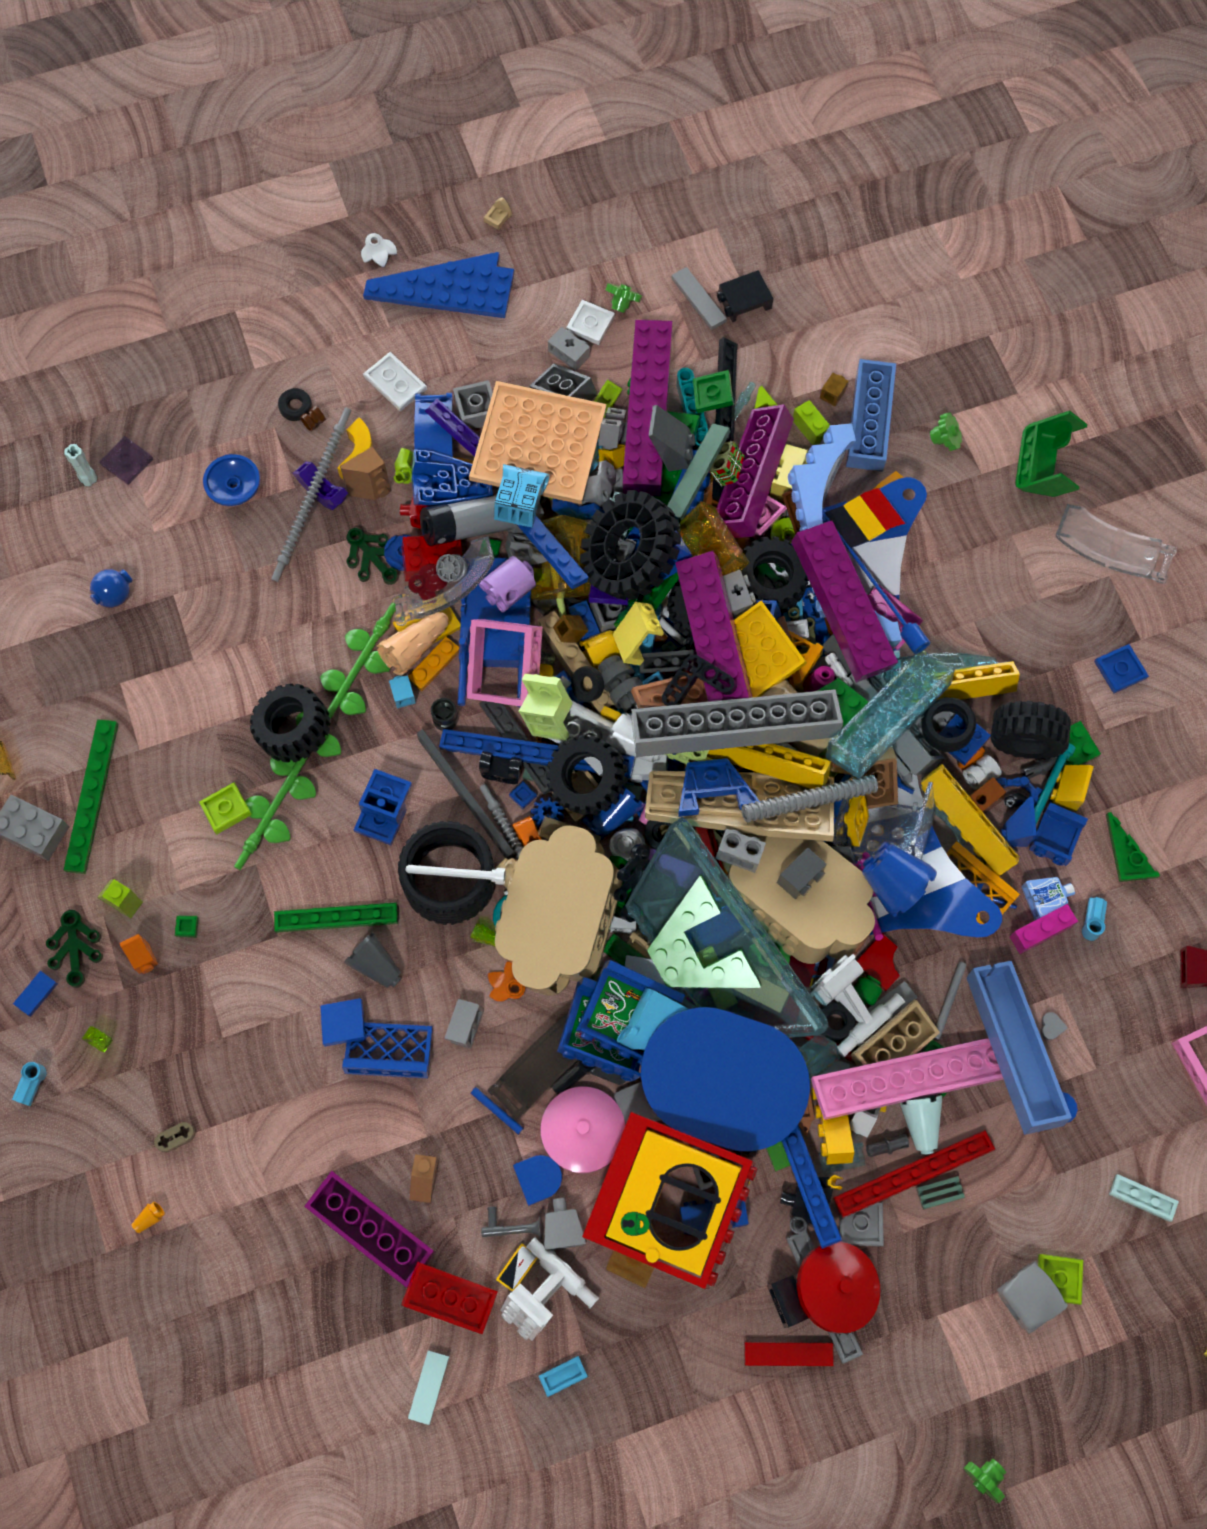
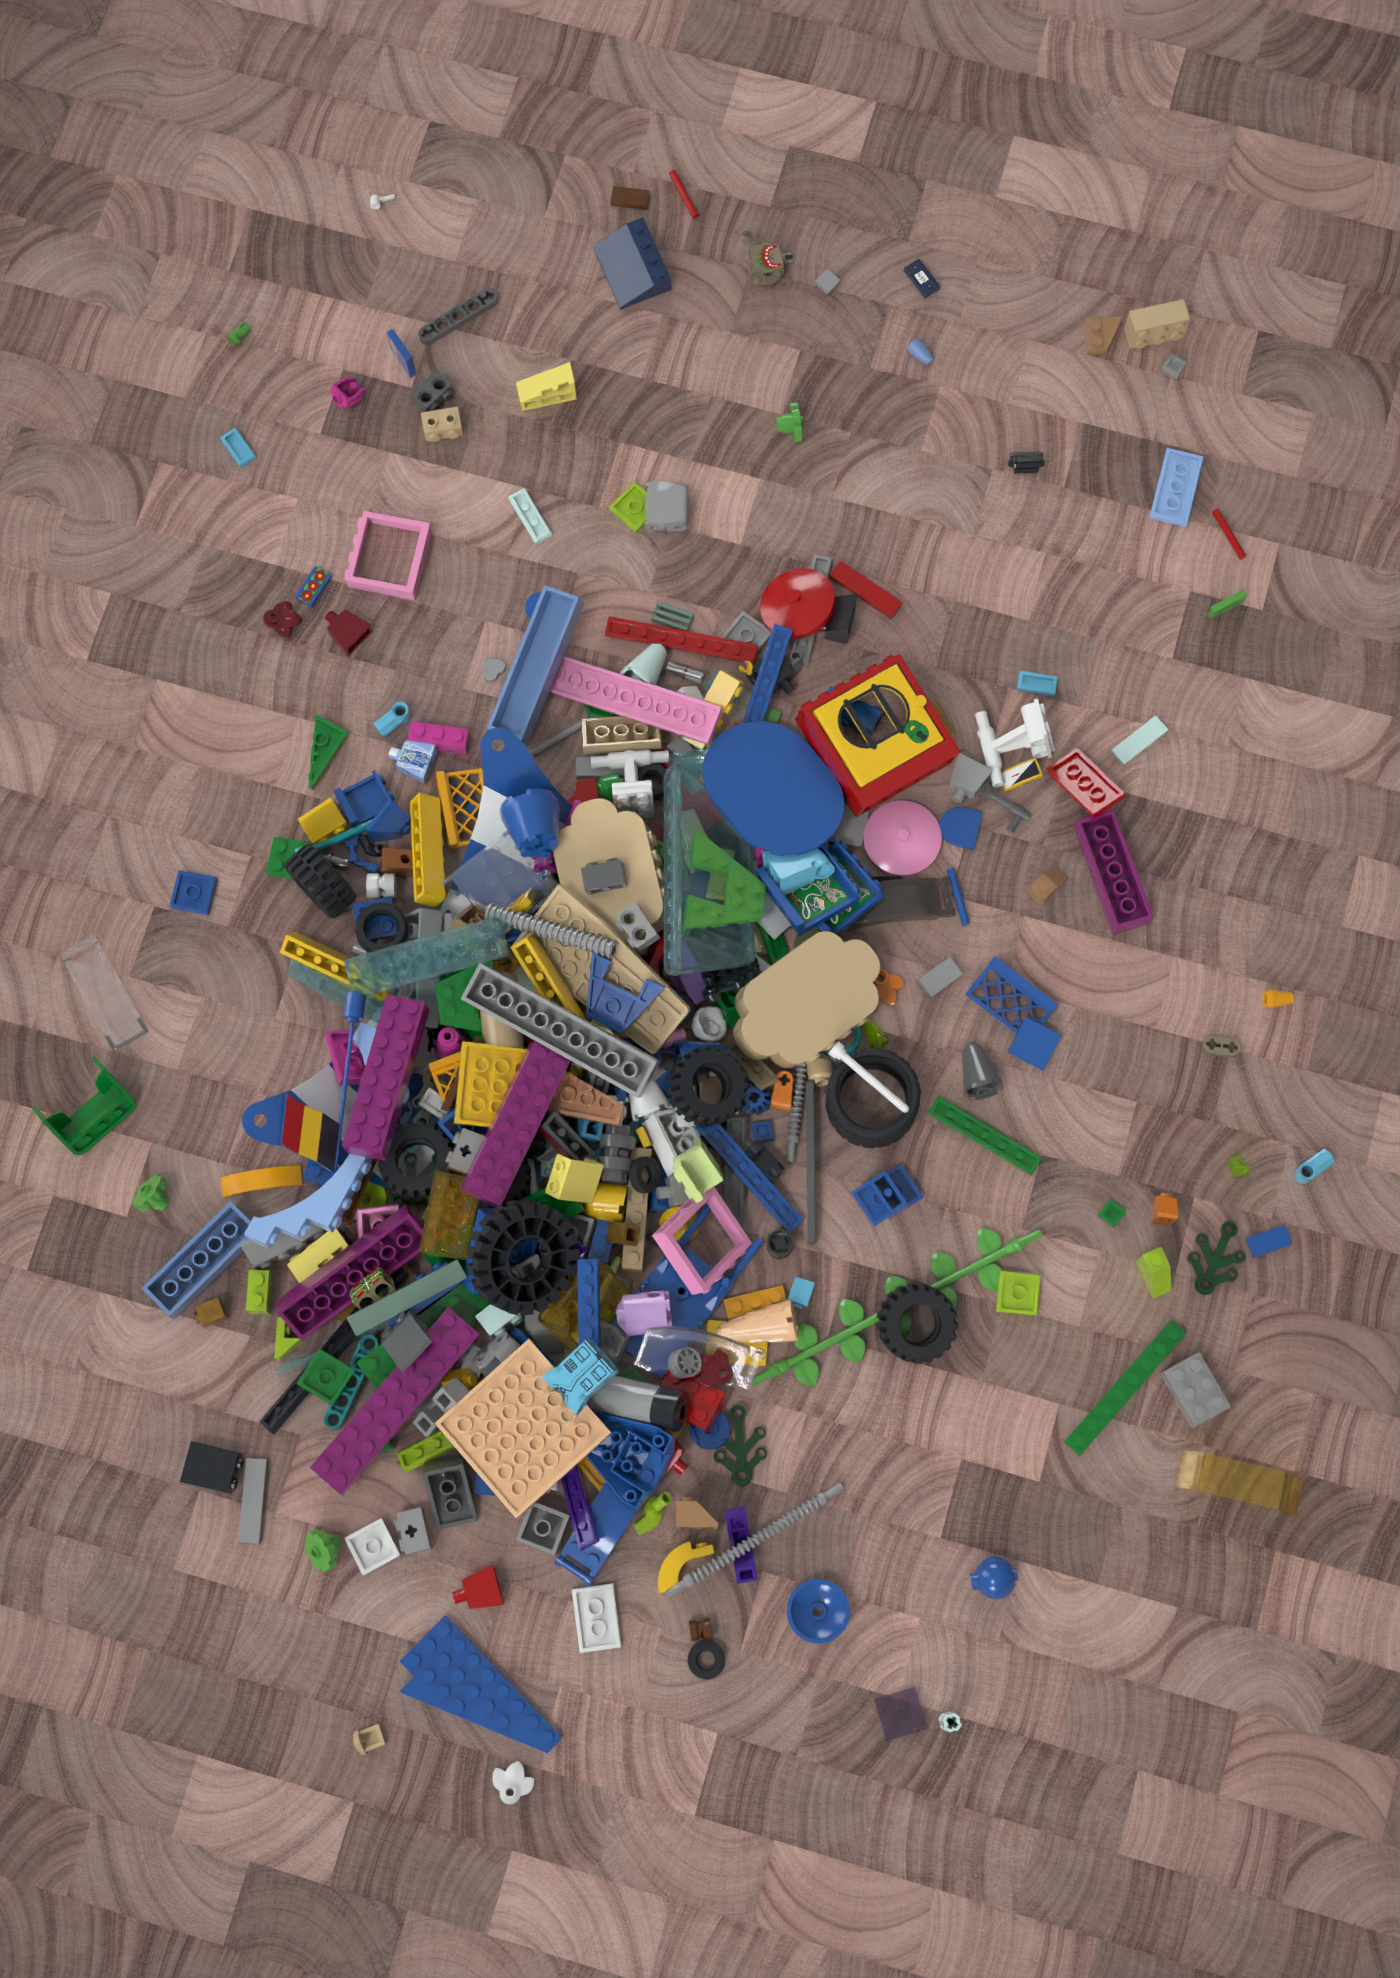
camera: 140 degrees left, 5 degrees up
black beam [662,655,737,706] -> none
white axle [825,653,853,687] -> none
none -> red torso [452,1565,504,1609]

